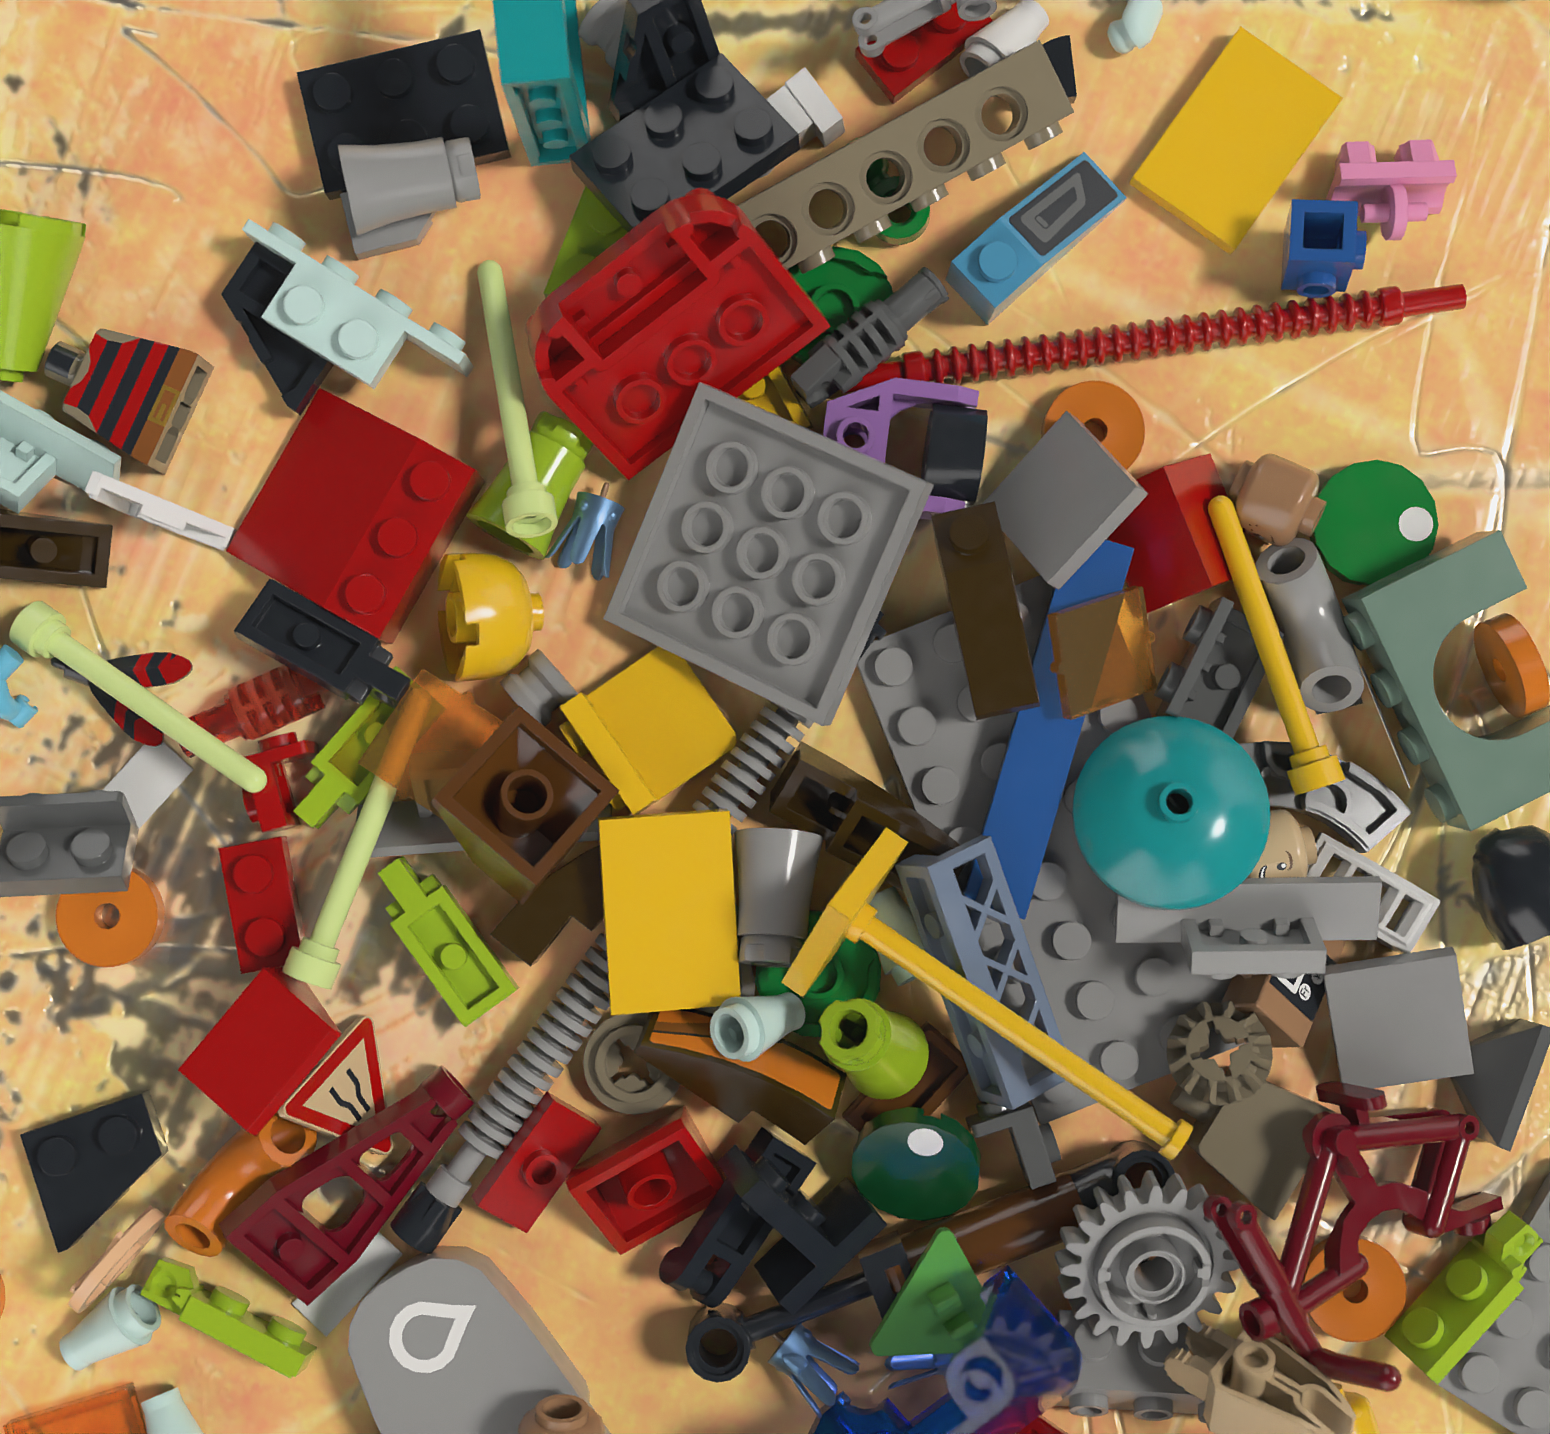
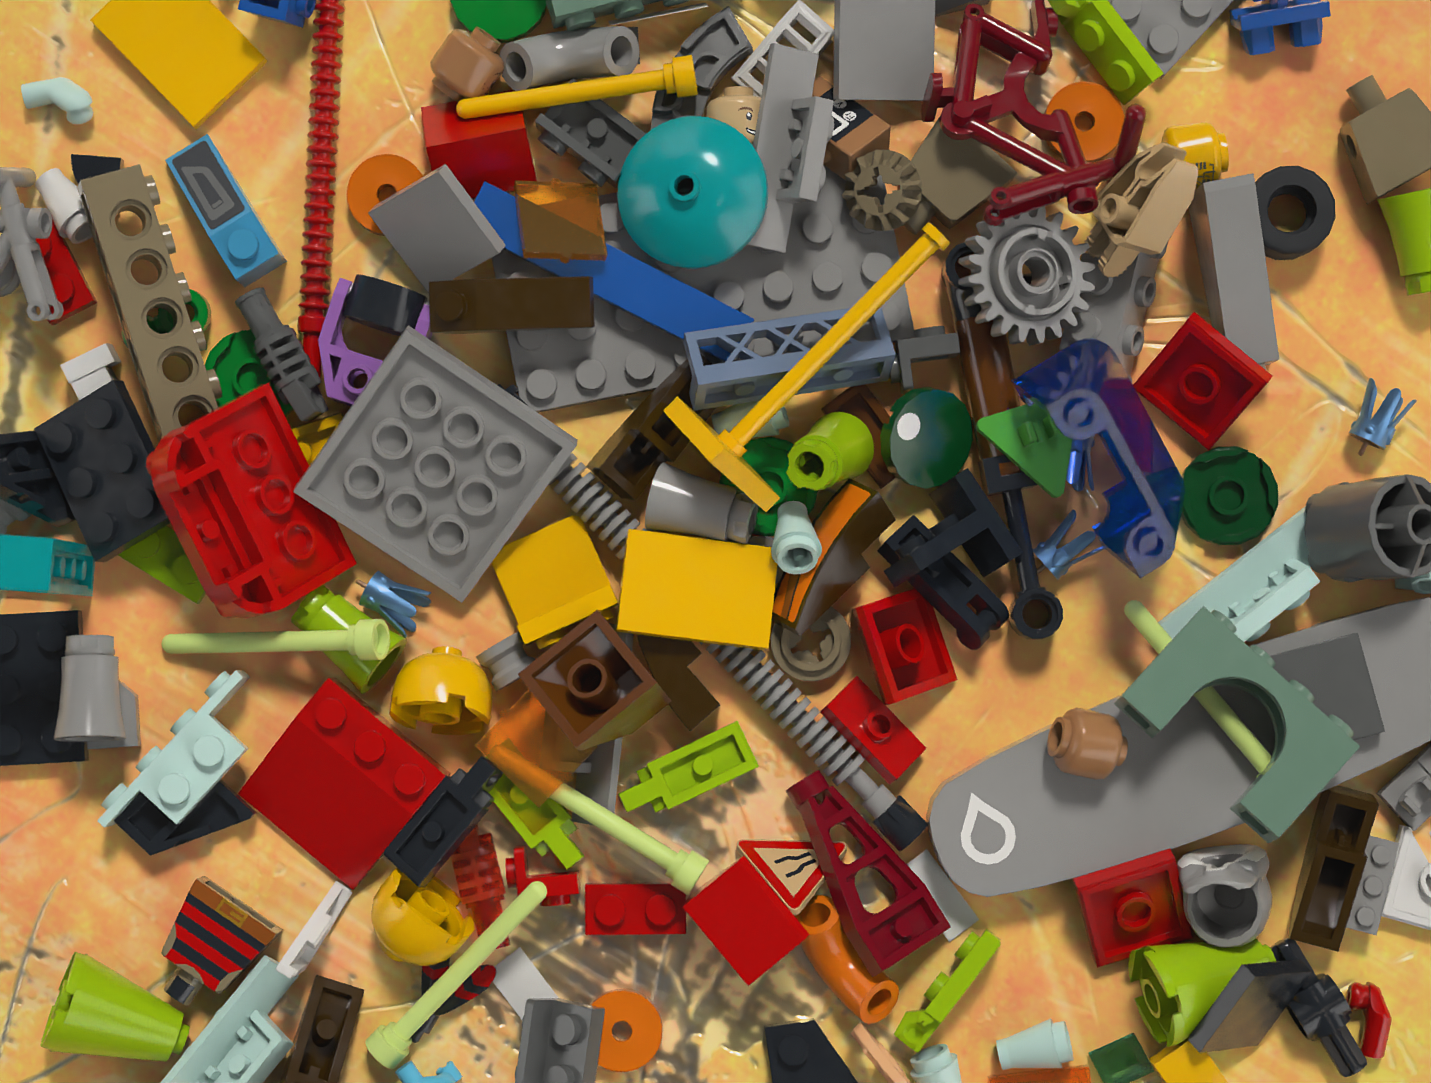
camera: 80 degrees left, 0 degrees up
none -> yellow cylinder [371,868,474,966]

